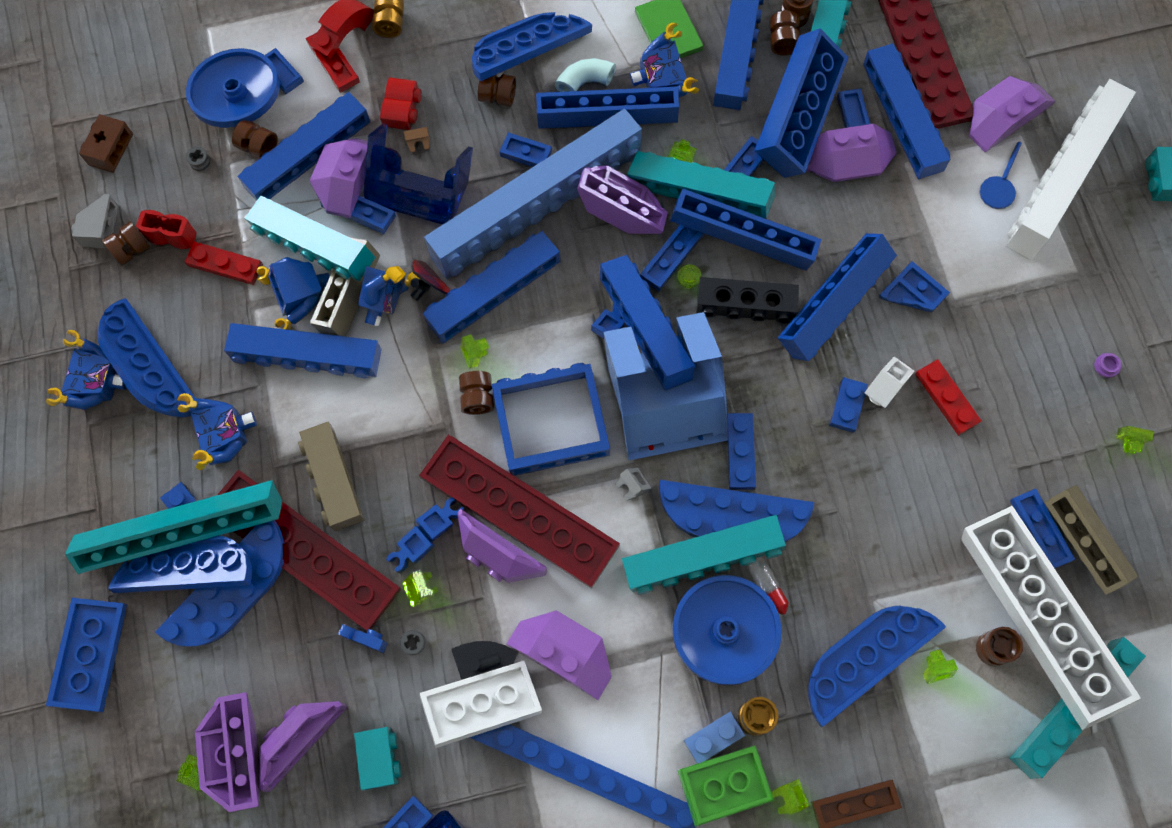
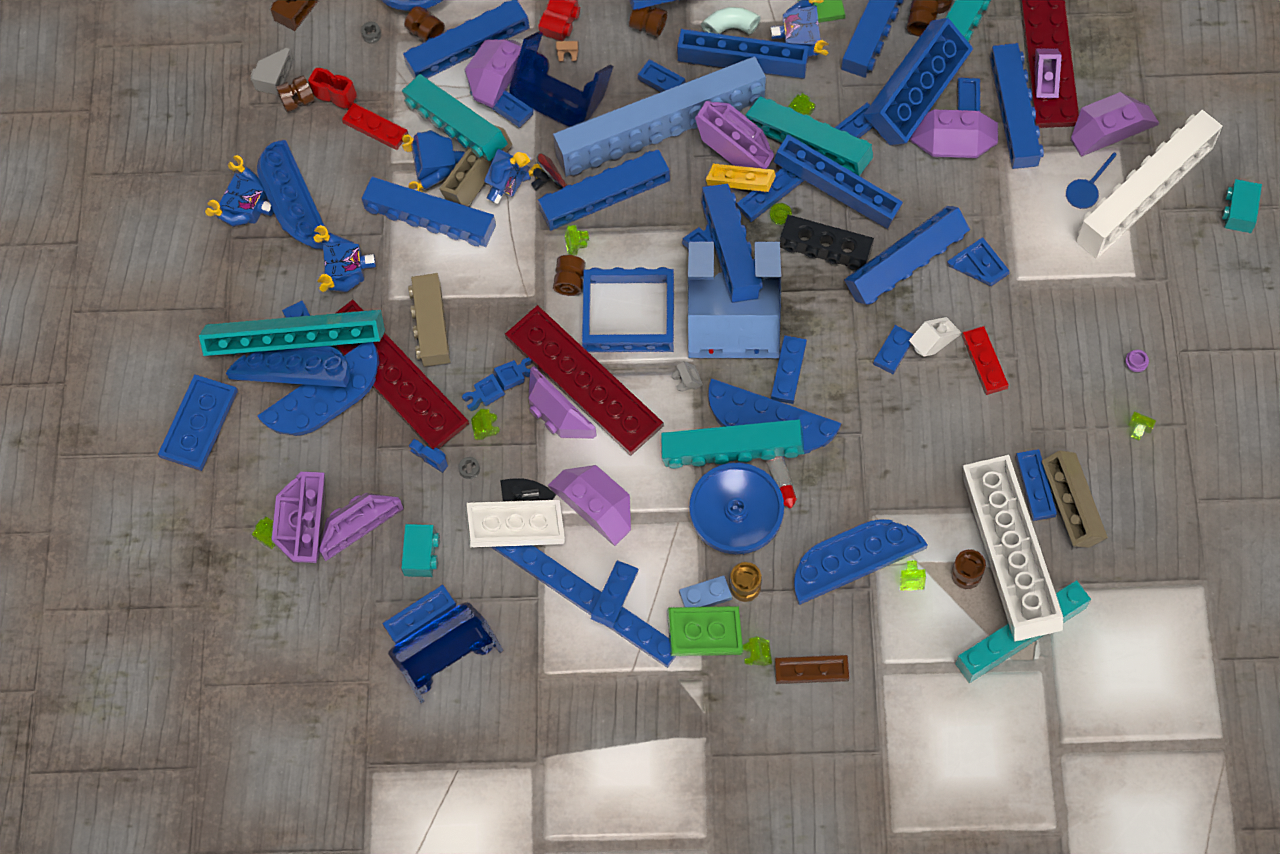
camera: 15 degrees right, 5 degrees down
none -> blue plate [591,560,639,628]
none -> yellow plate [706,164,776,192]
none -> medium lavender slope [1035,49,1062,98]

